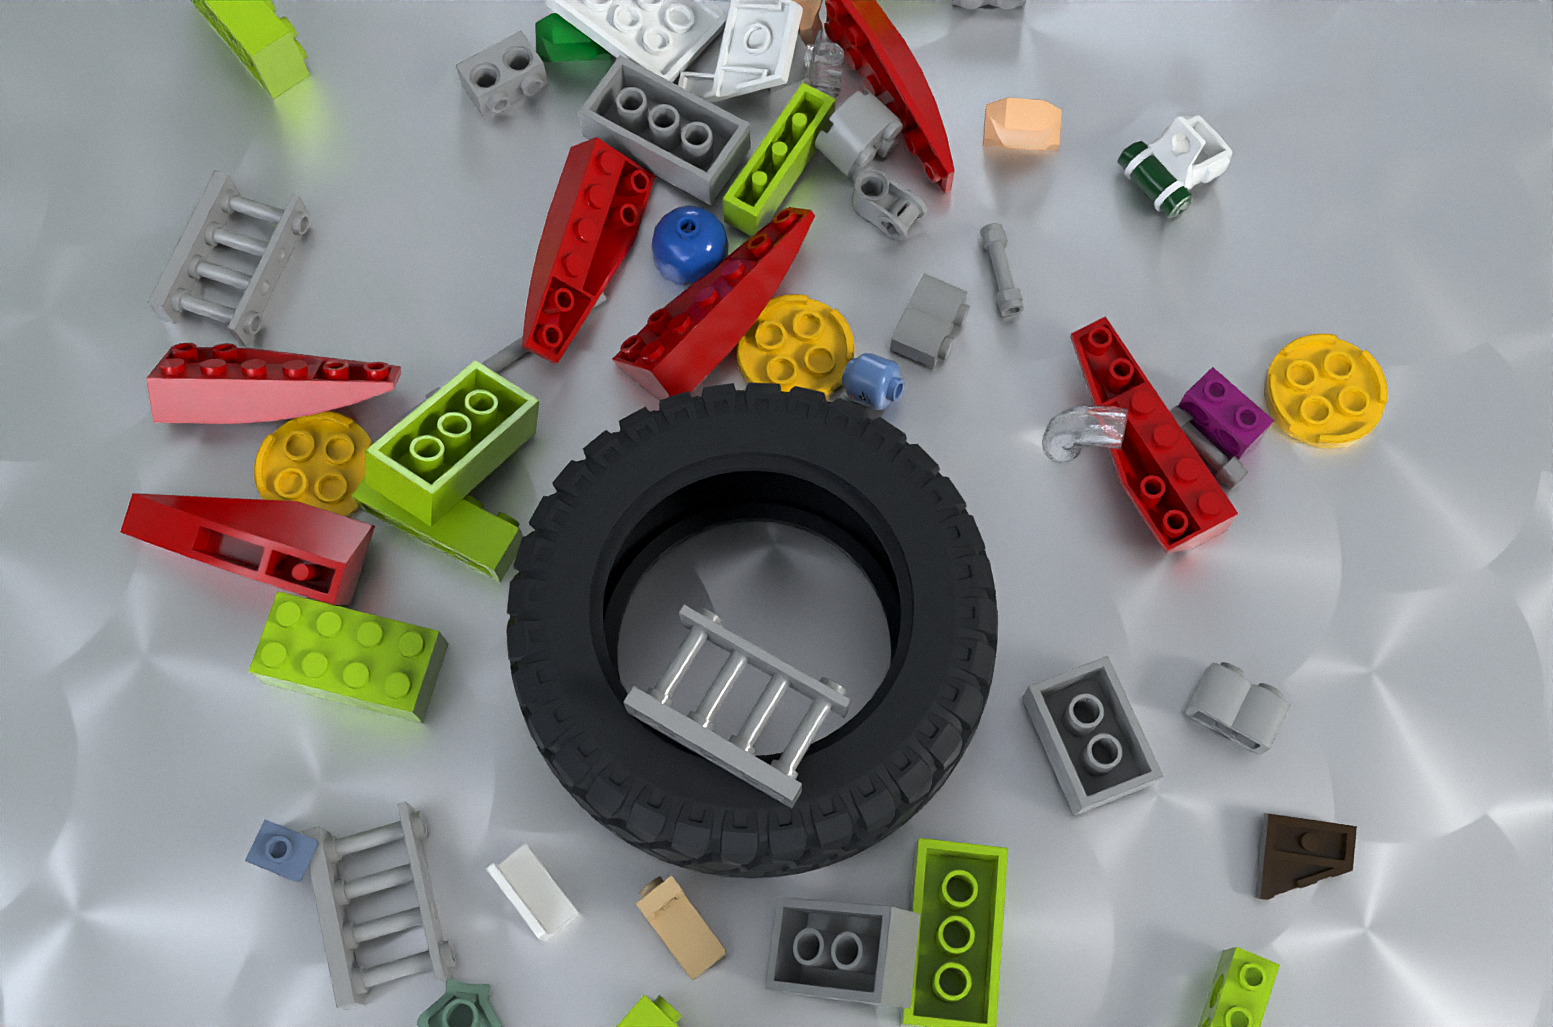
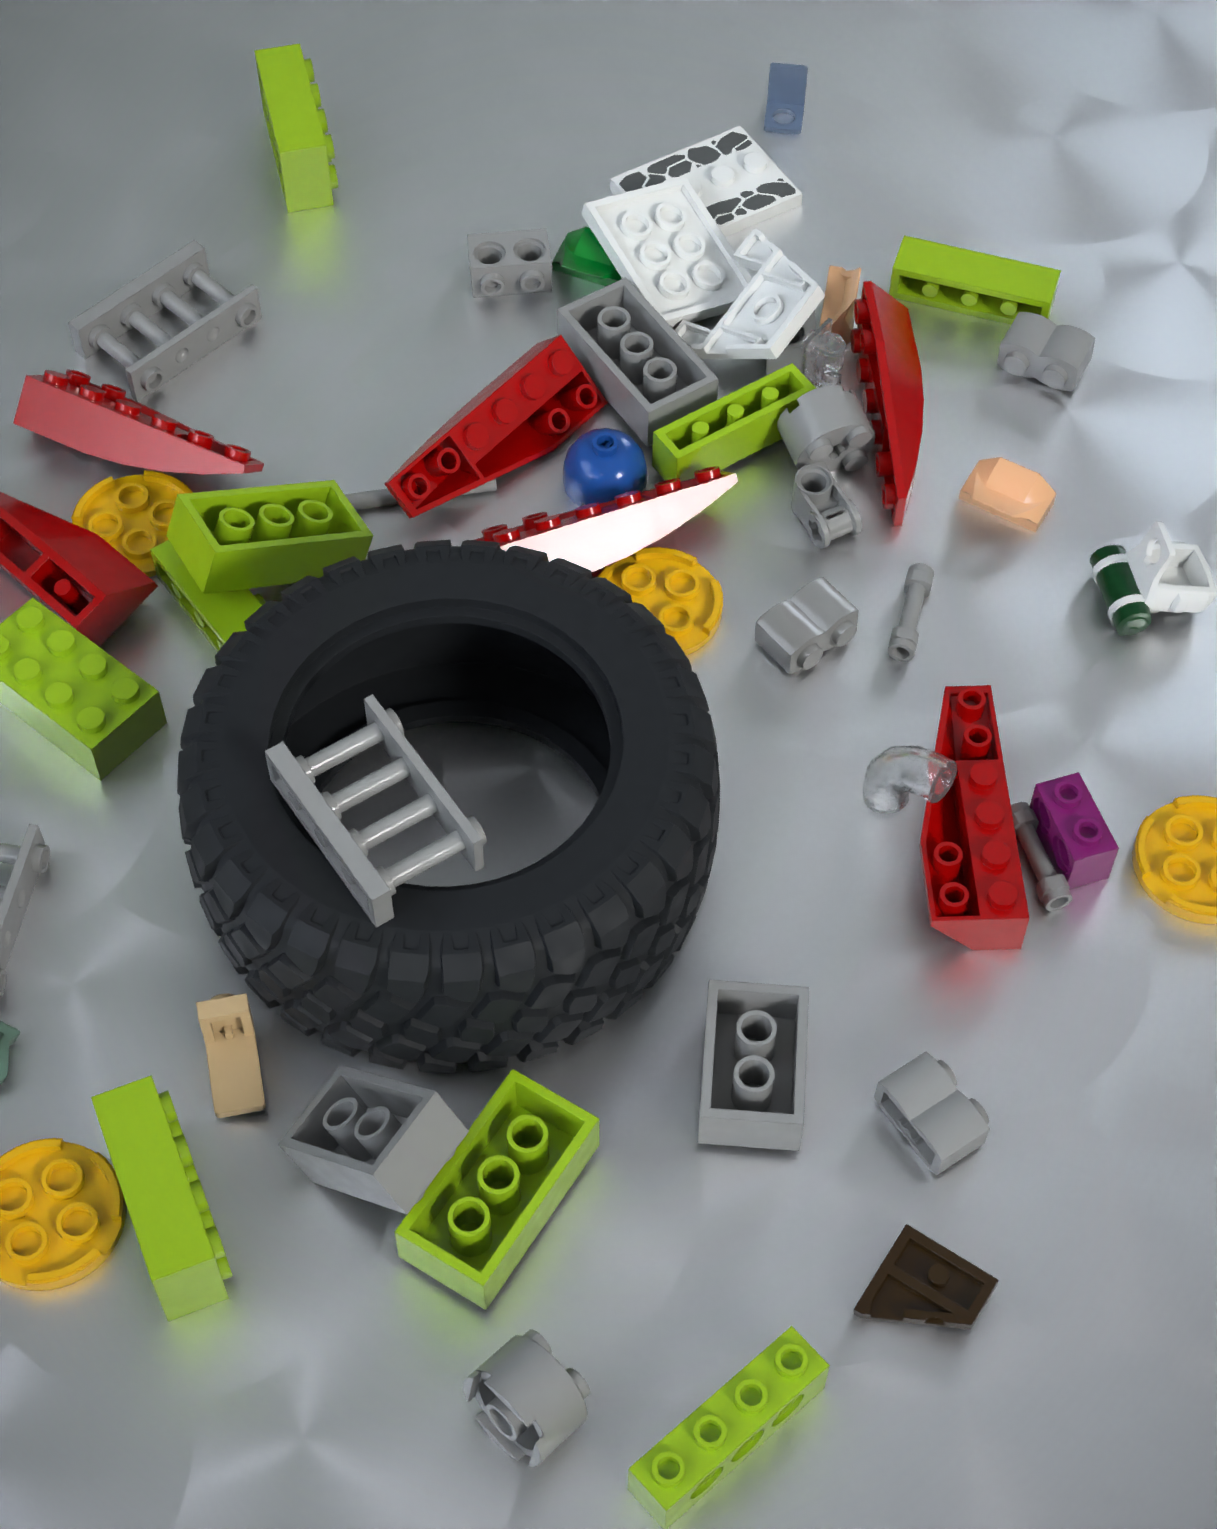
camera: 25 degrees right, 15 degrees down
white panel [485,843,580,942] -> none
medium blue head [842,353,905,410] -> none

